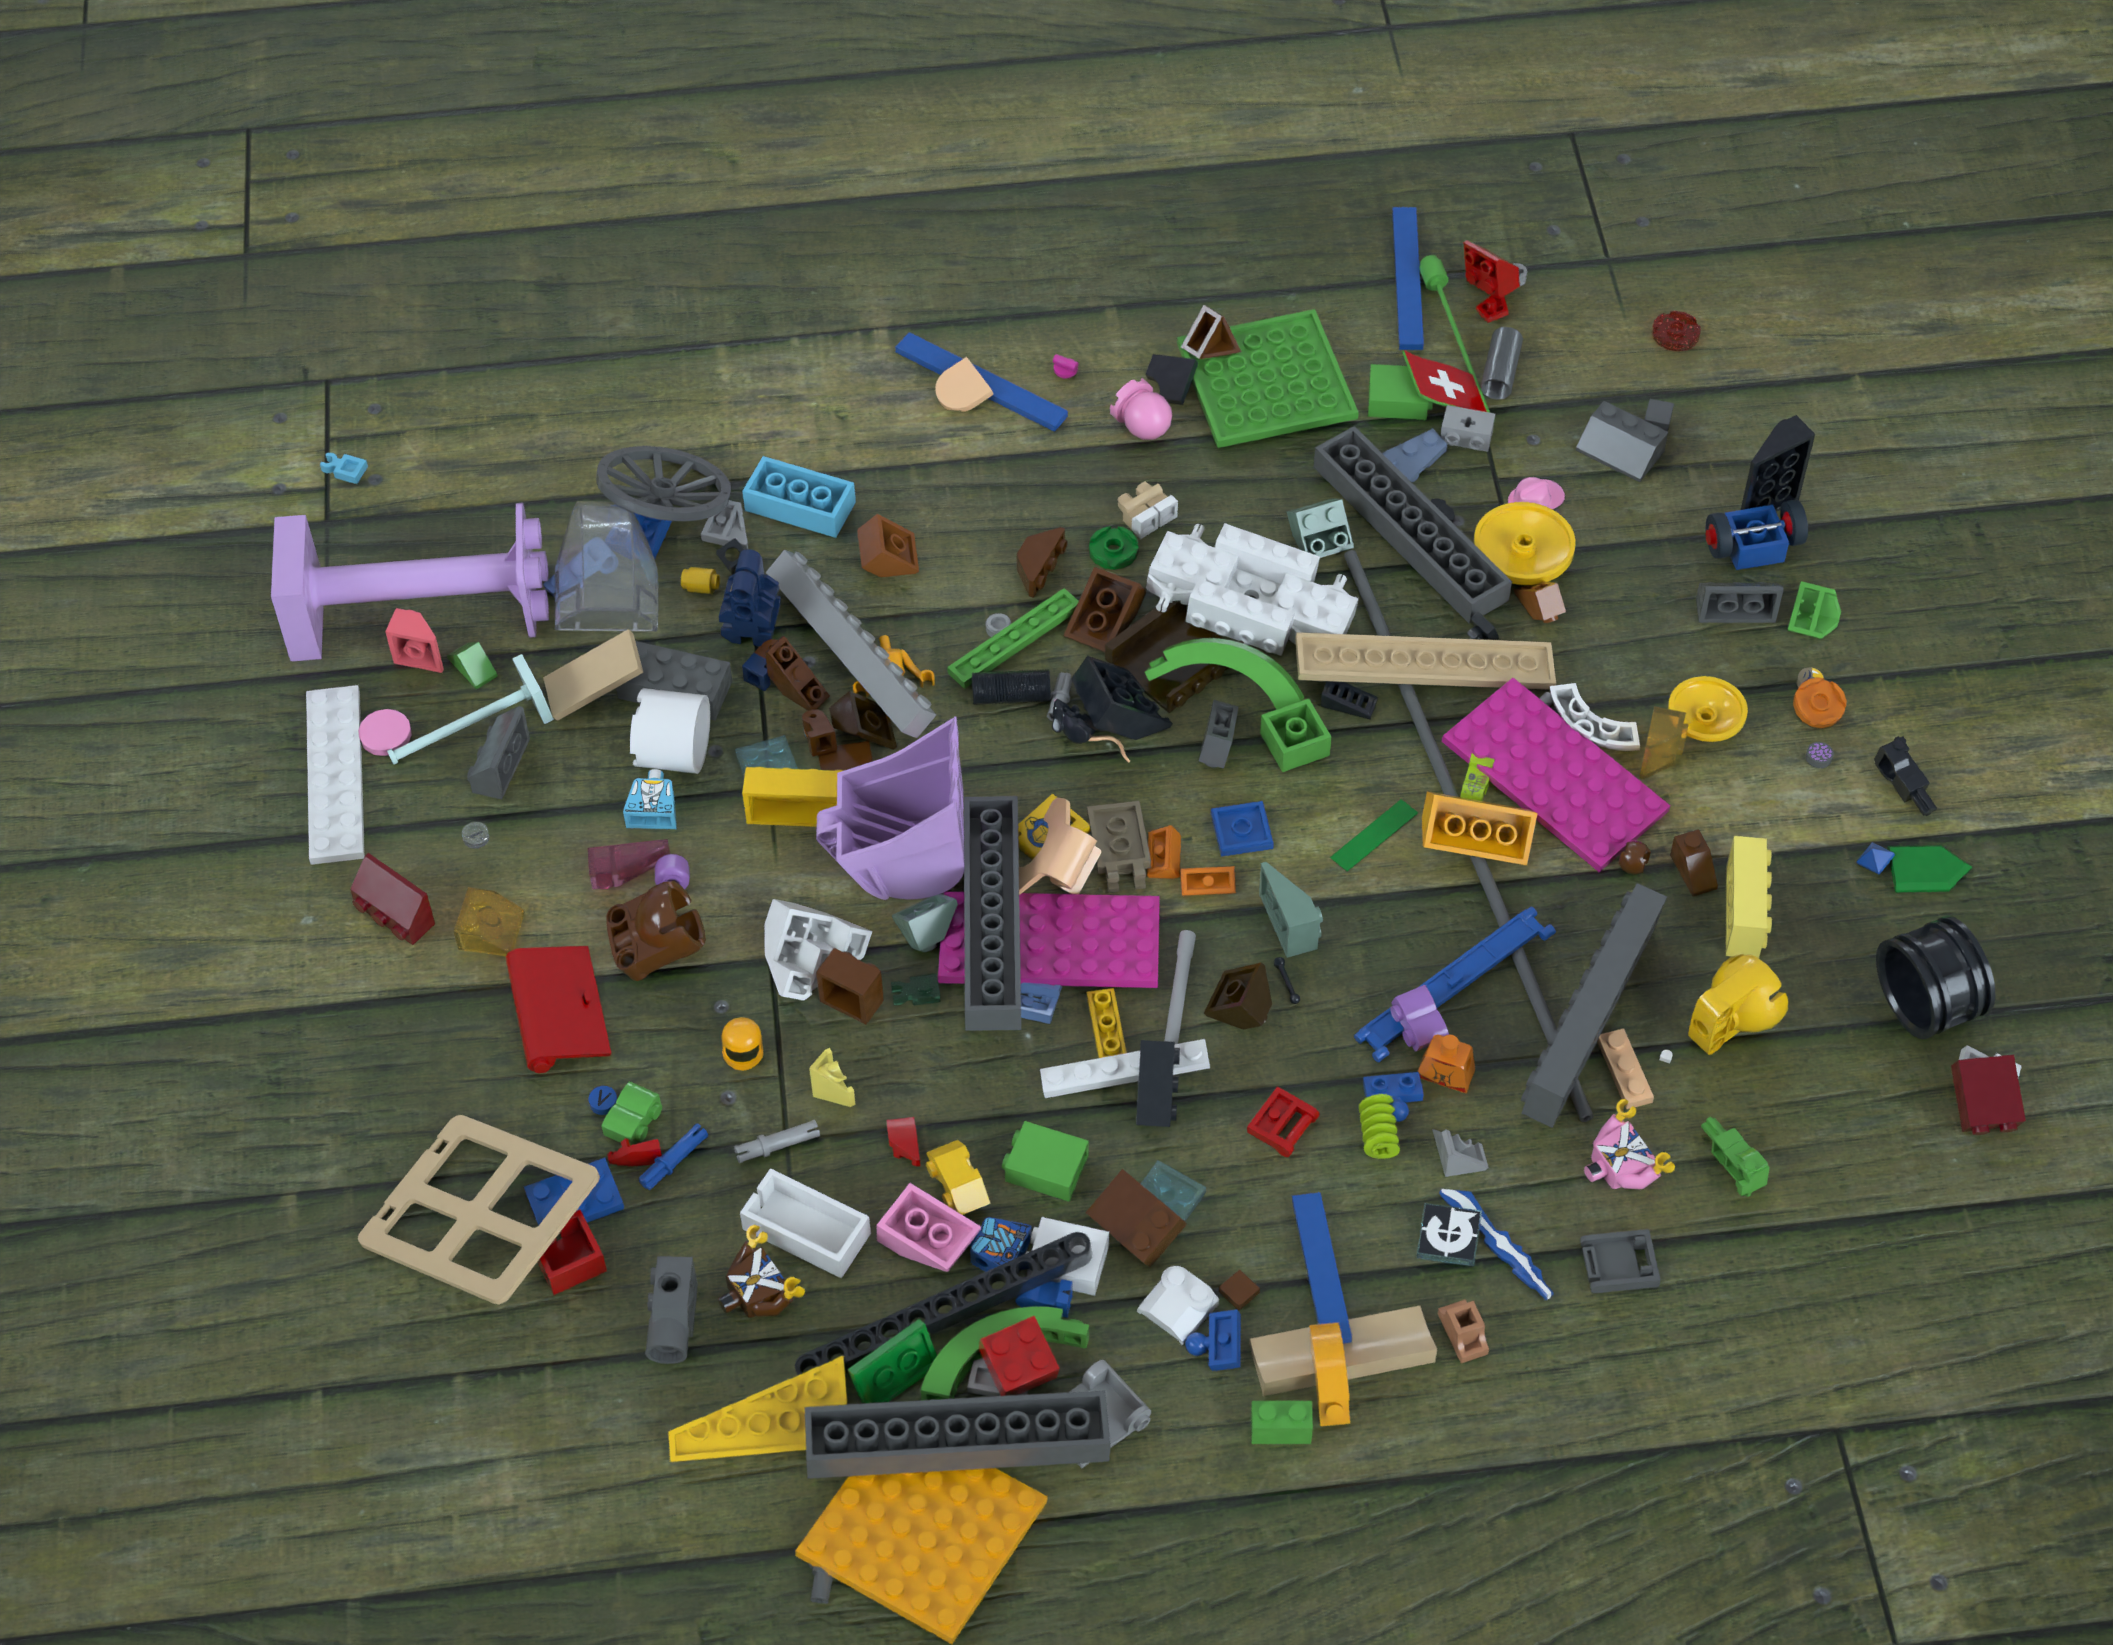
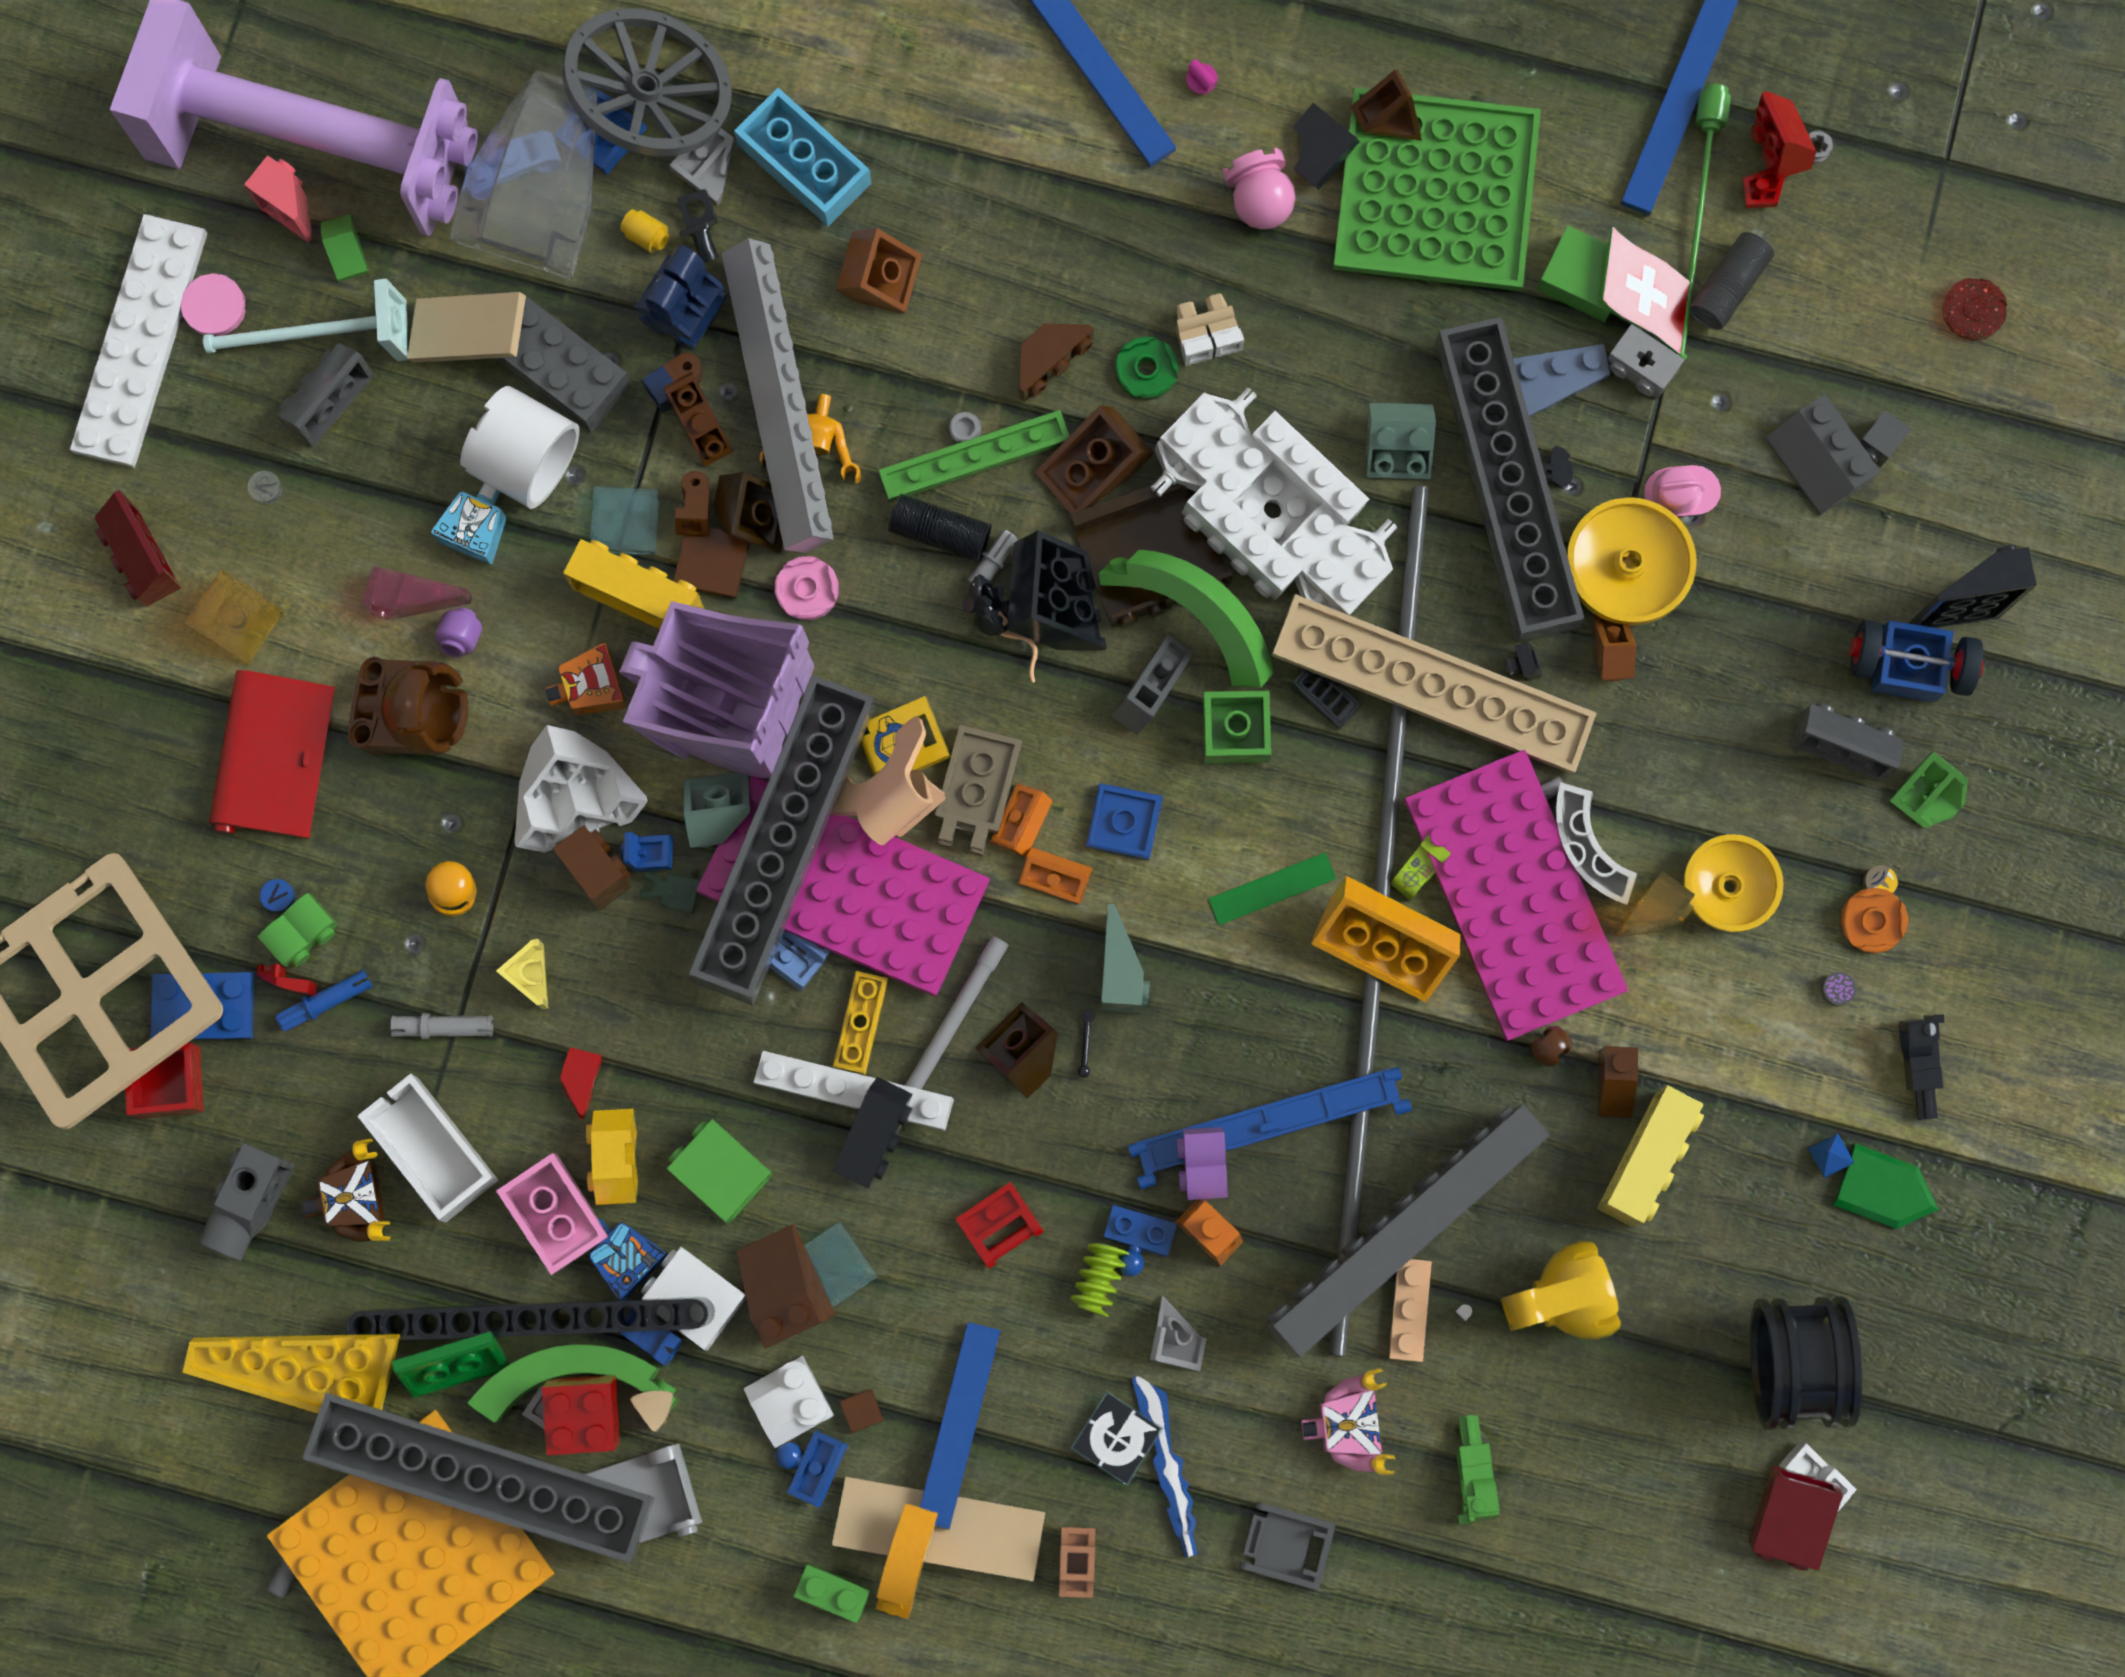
camera: 20 degrees right, 25 degrees up
light nougat tile [935,357,994,412] -> none
none -> torso [545,643,627,715]
none -> blue bracket [620,832,674,872]
none -> tan tile [631,1391,673,1432]

